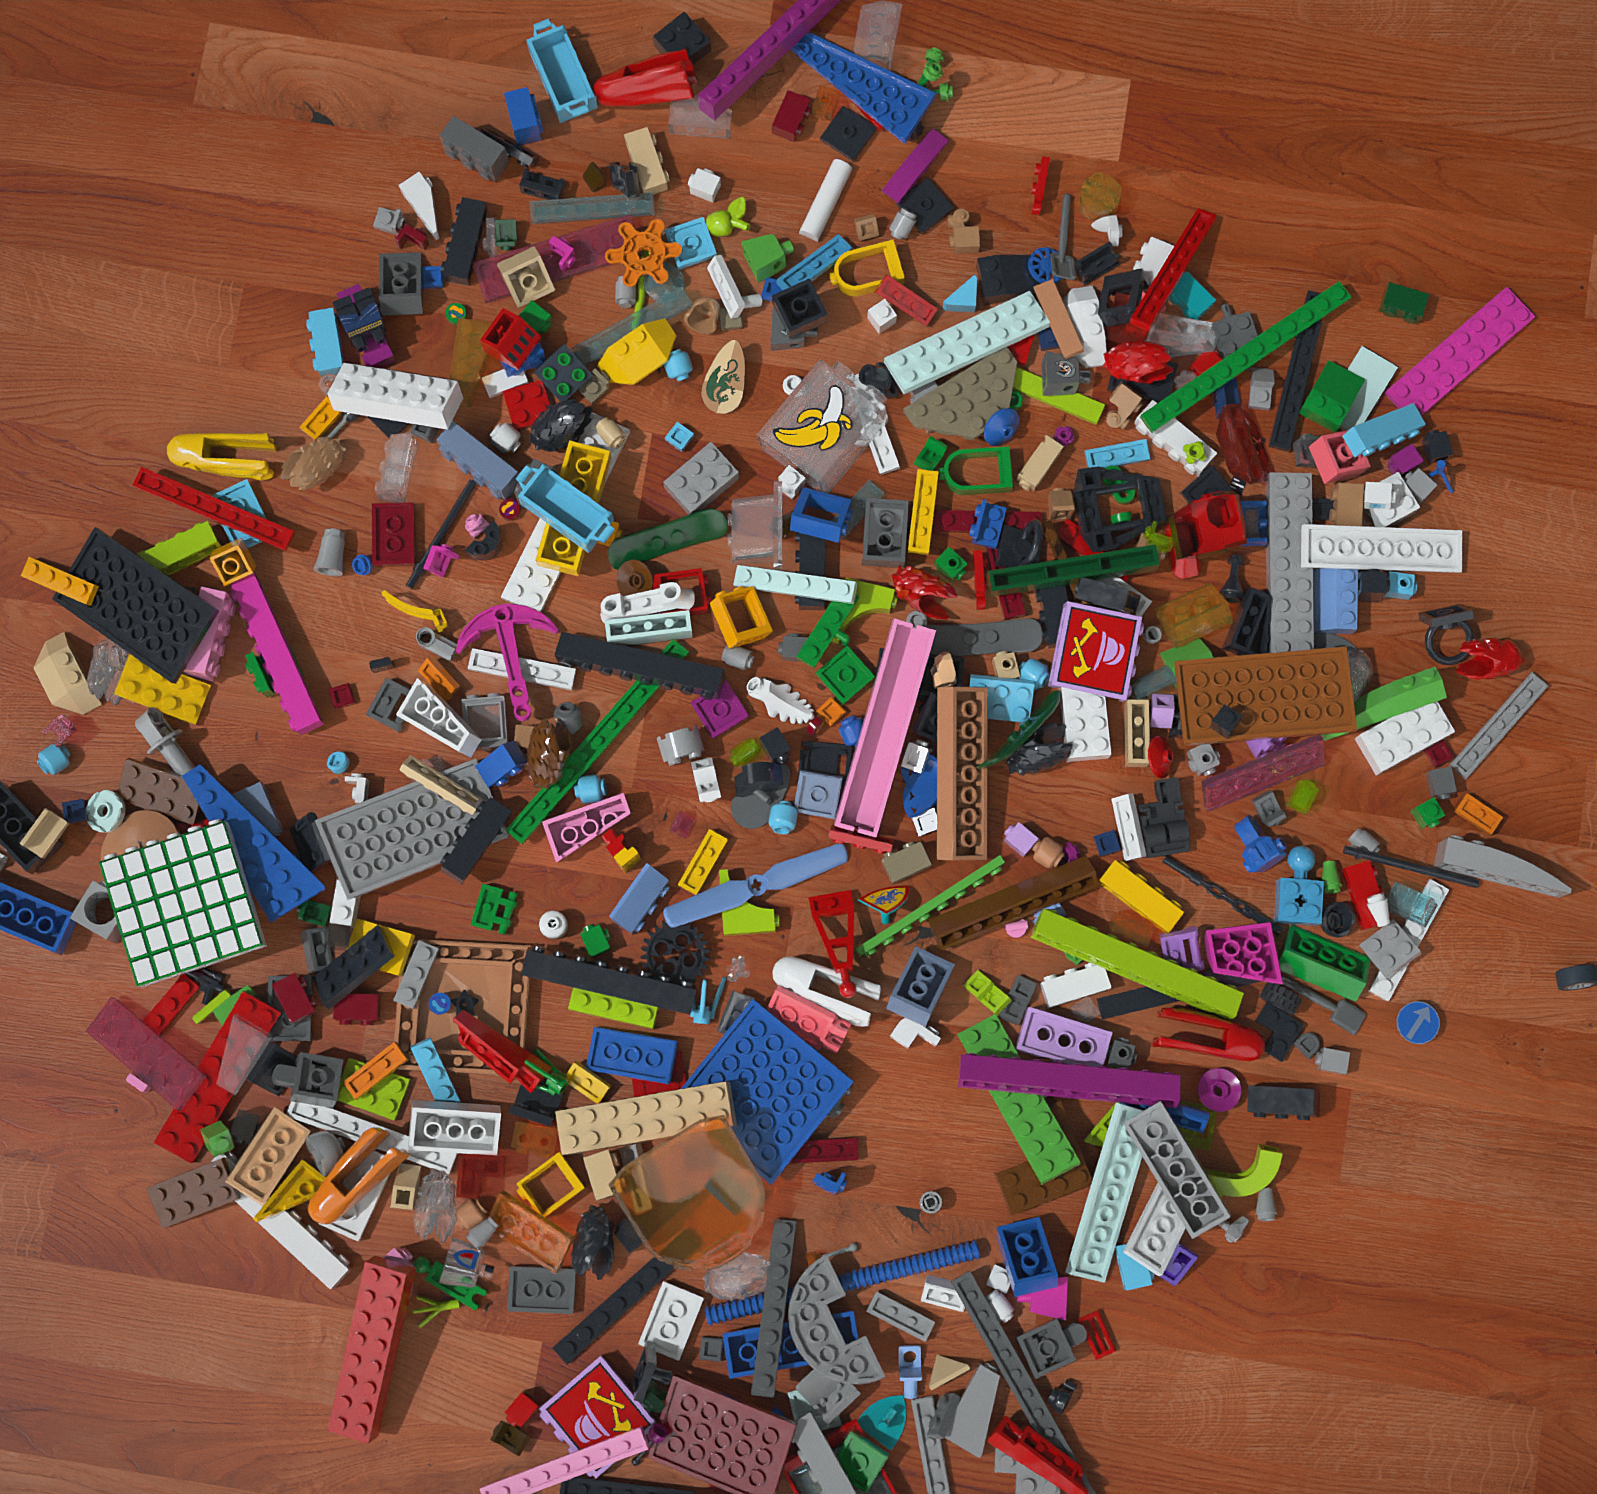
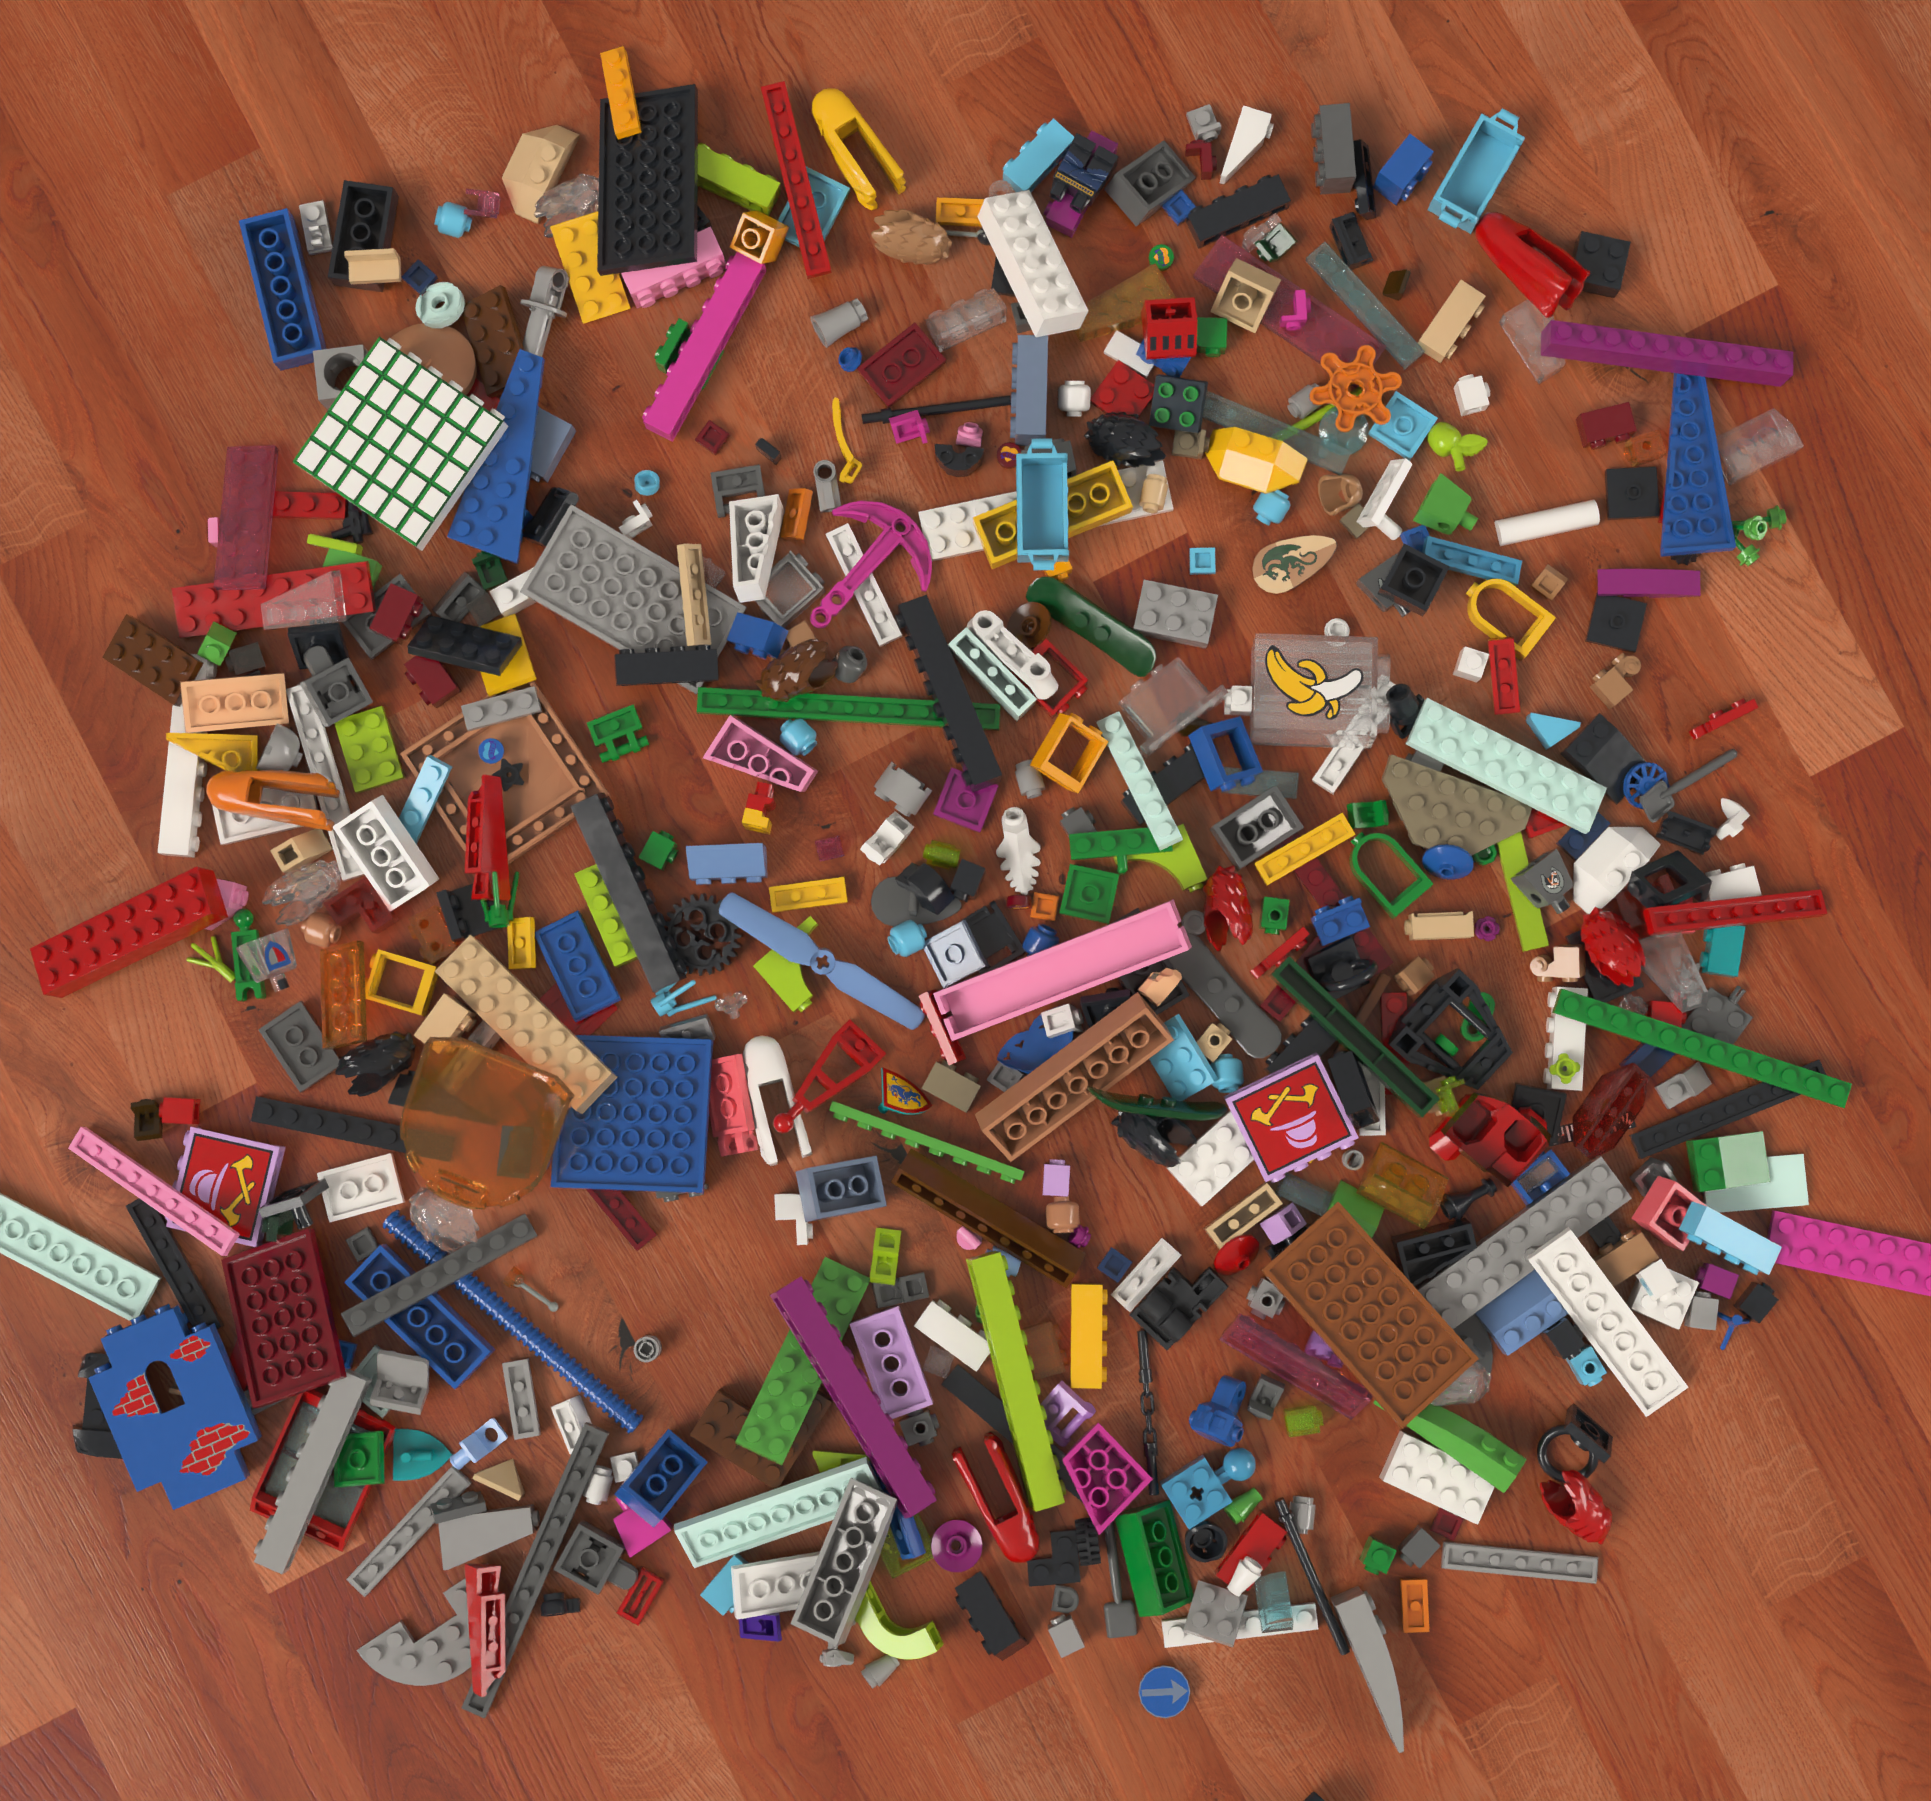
camera: 60 degrees right, 5 degrees up
orange plate [343,1042,409,1100] -> none
light grey cone [466,1217,499,1249] -> none
white head [539,910,568,940] -> none
black cylinder [609,161,641,198] -> none
magenta hinge [631,1423,668,1466] -> none
light grey plate [789,1255,885,1384] -> none
blue bracket [812,1172,848,1195] -> none
light grey brick [889,207,917,240] -> none
nougat tile [1033,279,1084,360] -> none
clear yellow brick [1078,172,1122,221] -> none
medium azure tile [1084,439,1151,468] -> none
black brick [1210,704,1242,740] -> none
dark green brick [1378,282,1429,324] -> none

